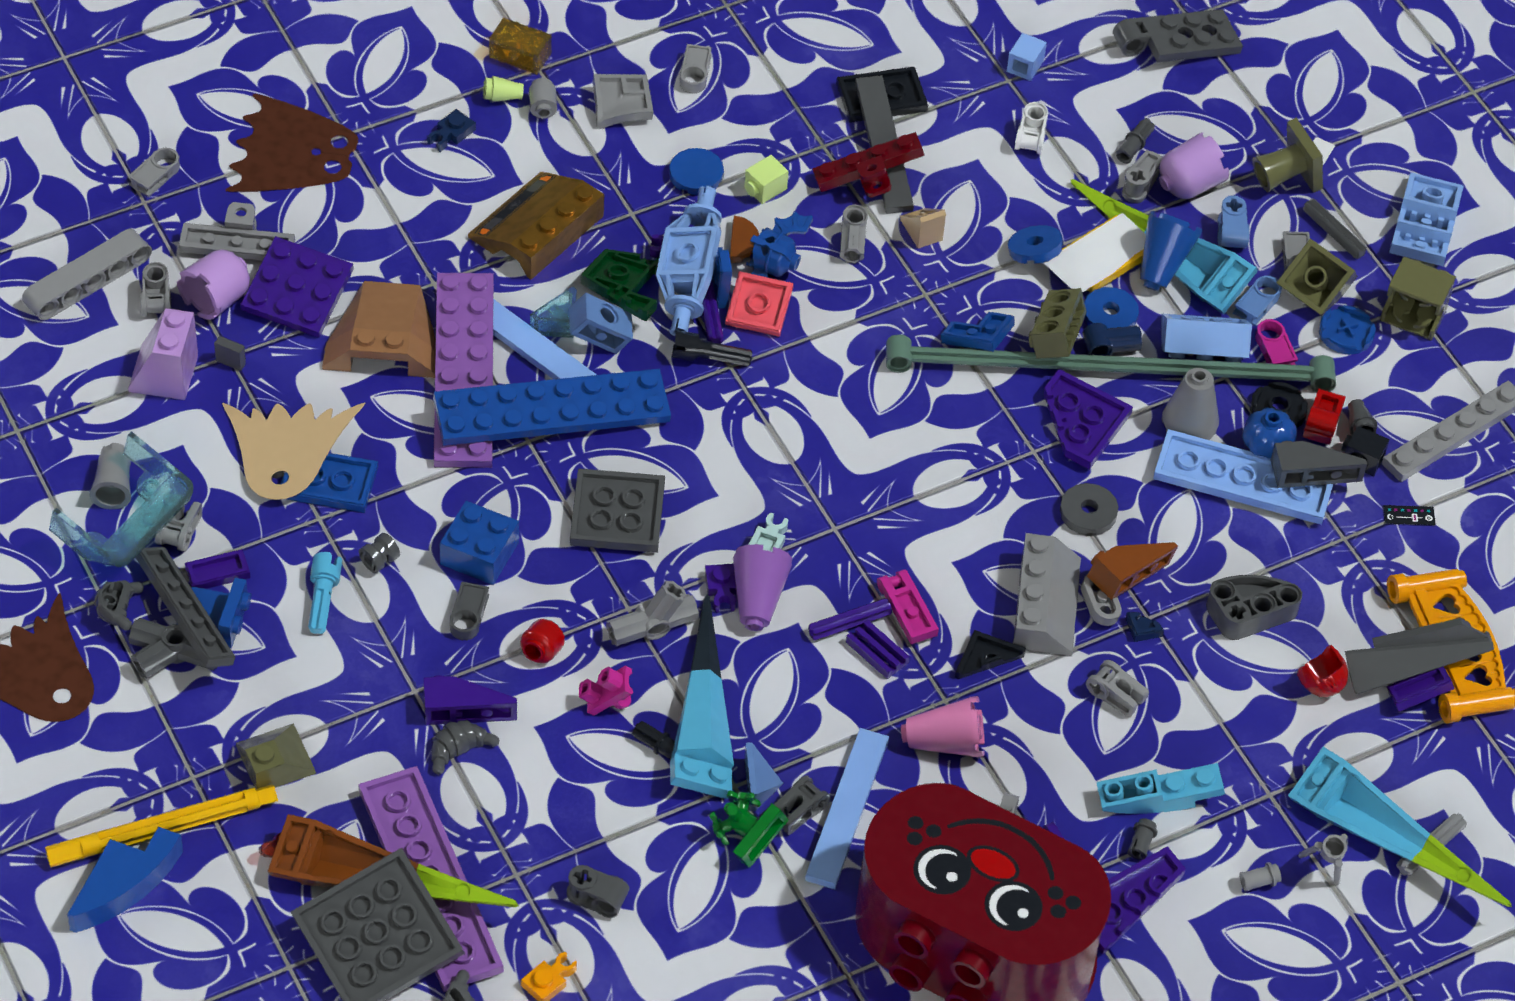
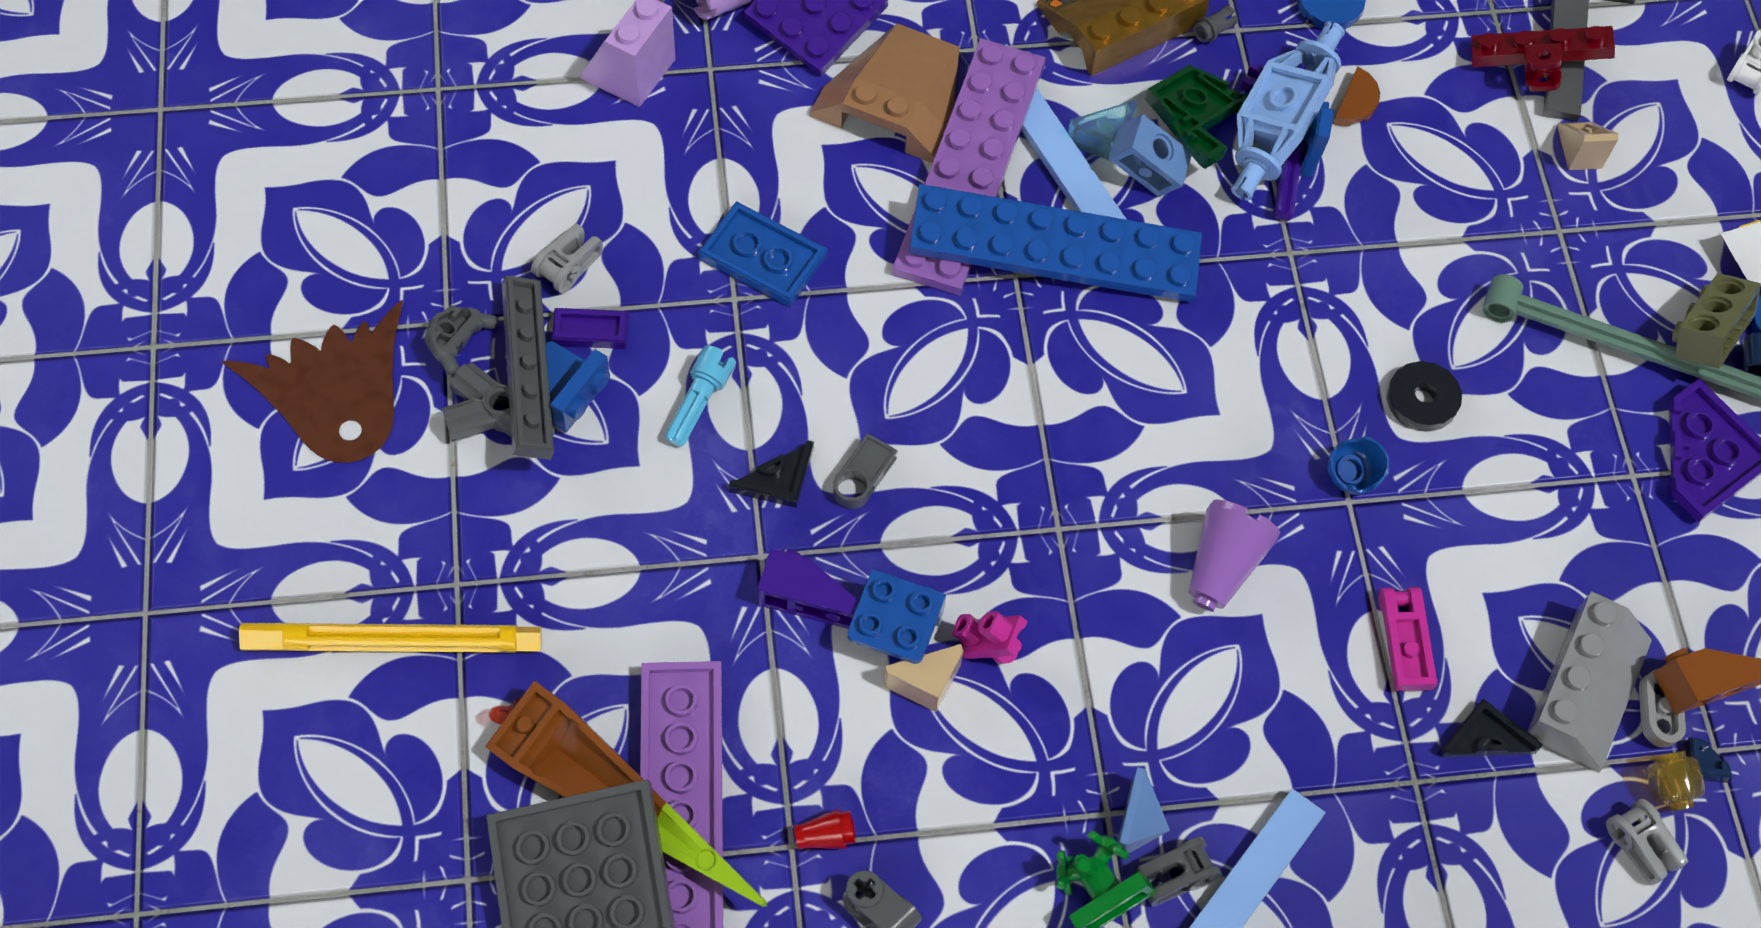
camera: 20 degrees right, 10 degrees up
clear light blue windscreen [49,431,194,567] -> none
blue slope [67,827,183,933] -> none
light grey plant [90,443,131,509] -> none
dark grey tile [214,336,246,371] -> none
tan piece [222,403,366,500] -> none
olive slope [236,723,316,789] -> none
dark grey wheel [358,533,400,573] -> none
dark grey piece [431,720,500,775] -> none
blue brick [440,501,519,585] -> none
red head [520,619,565,664] -> none
dark grey plate [570,468,665,553] -> none
light grey piece [606,581,699,646] -> none
black axle [632,721,675,760] -> none
medium azure plate [670,594,734,799] -> none
black piece [671,330,752,366] -> none
dark purple plate [705,564,737,613] -> none
coral tile [725,271,794,337] -> none
yellowish green brick [744,155,789,204] -> none
blue helmet [745,212,813,277] -> none
light aqua plate [749,513,788,552] -> none
dark purple axle [808,598,892,640] -> none
light grey piece [840,204,868,263] -> none
dark purple tile [846,620,910,679] -> none
bright pink cone [901,696,985,758] -> none
blue tile [941,312,1015,352] -> none
blue tile [1008,225,1063,264] -> none
dark grey tile [1060,483,1119,535] -> none
none -> black tile [728,440,814,508]
none -> red cone [794,808,856,850]
none -> blue bracket [847,569,946,664]
none -> tan slope [884,644,963,712]
none -> dark grey pin [1194,6,1238,42]
none -> blue hair [1327,436,1390,495]
none -> black tile [1386,361,1462,431]
none -> clear yellow head [1645,751,1706,811]

